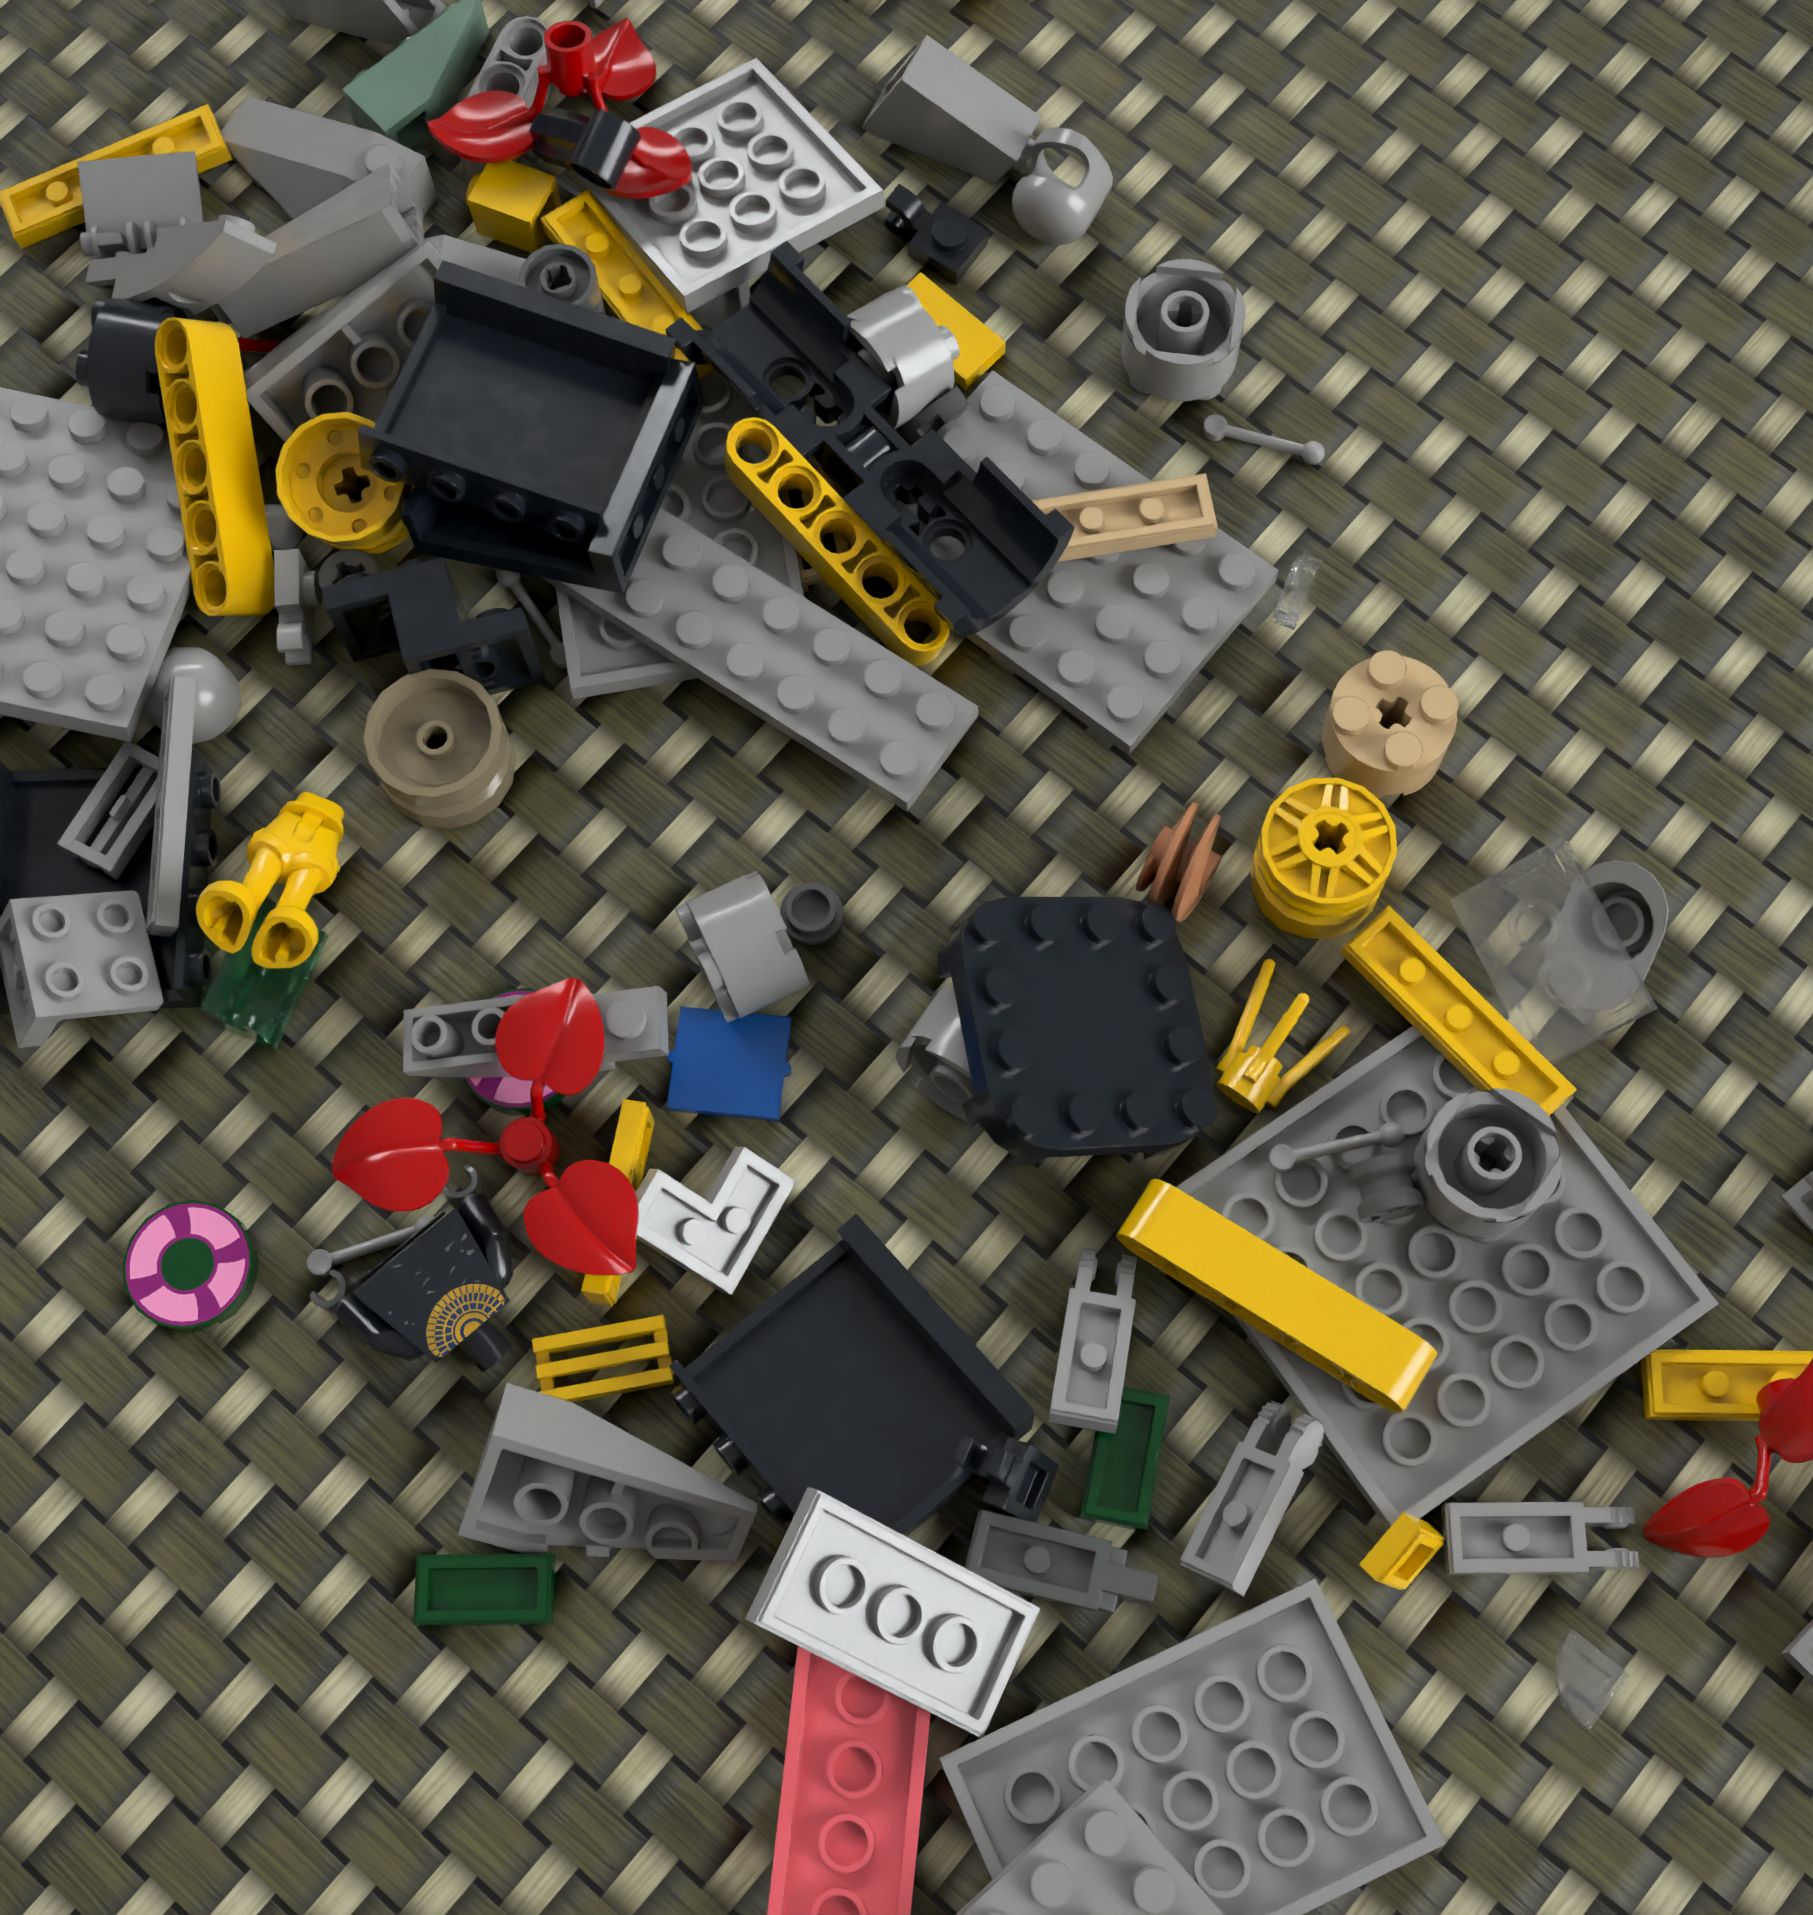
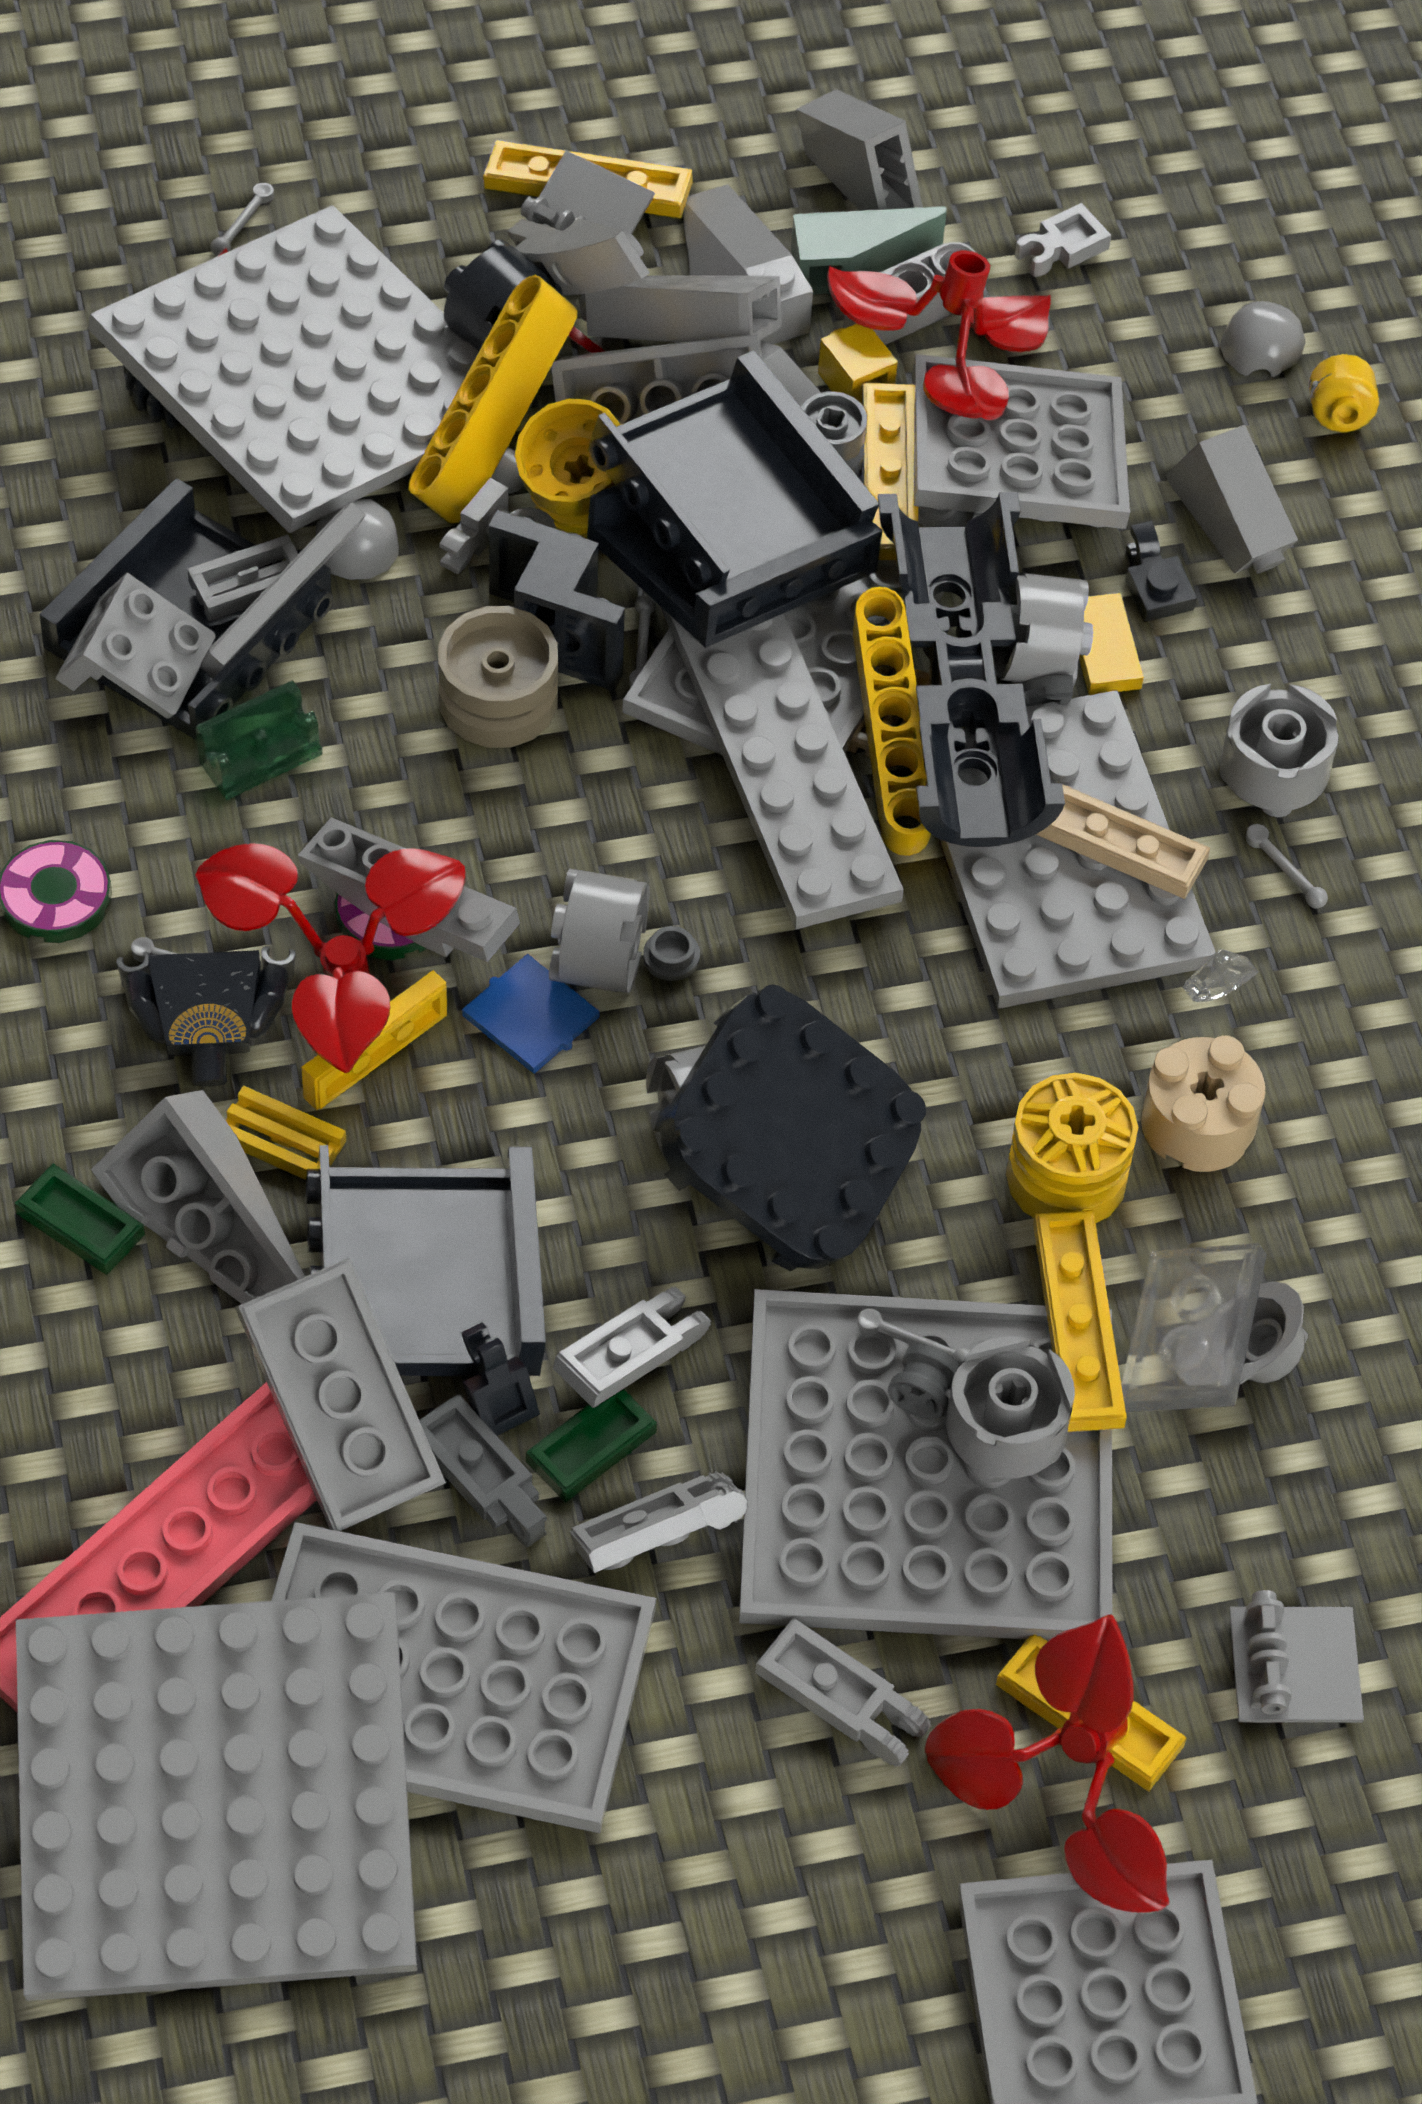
camera: 30 degrees right, 15 degrees down
yellow piece [196,792,344,968] -> none
black piece [529,108,642,191] -> none
plate [636,1147,796,1295] -> none
light grey helmet [1012,127,1113,246] -> none
yellow beam [1116,1179,1437,1414] -> none
nougat piece [1135,802,1222,923] -> none
yellow plant [1216,959,1350,1114] -> none
yellow tile [1359,1512,1445,1591] -> none
clear tile [1555,1629,1630,1731] -> none

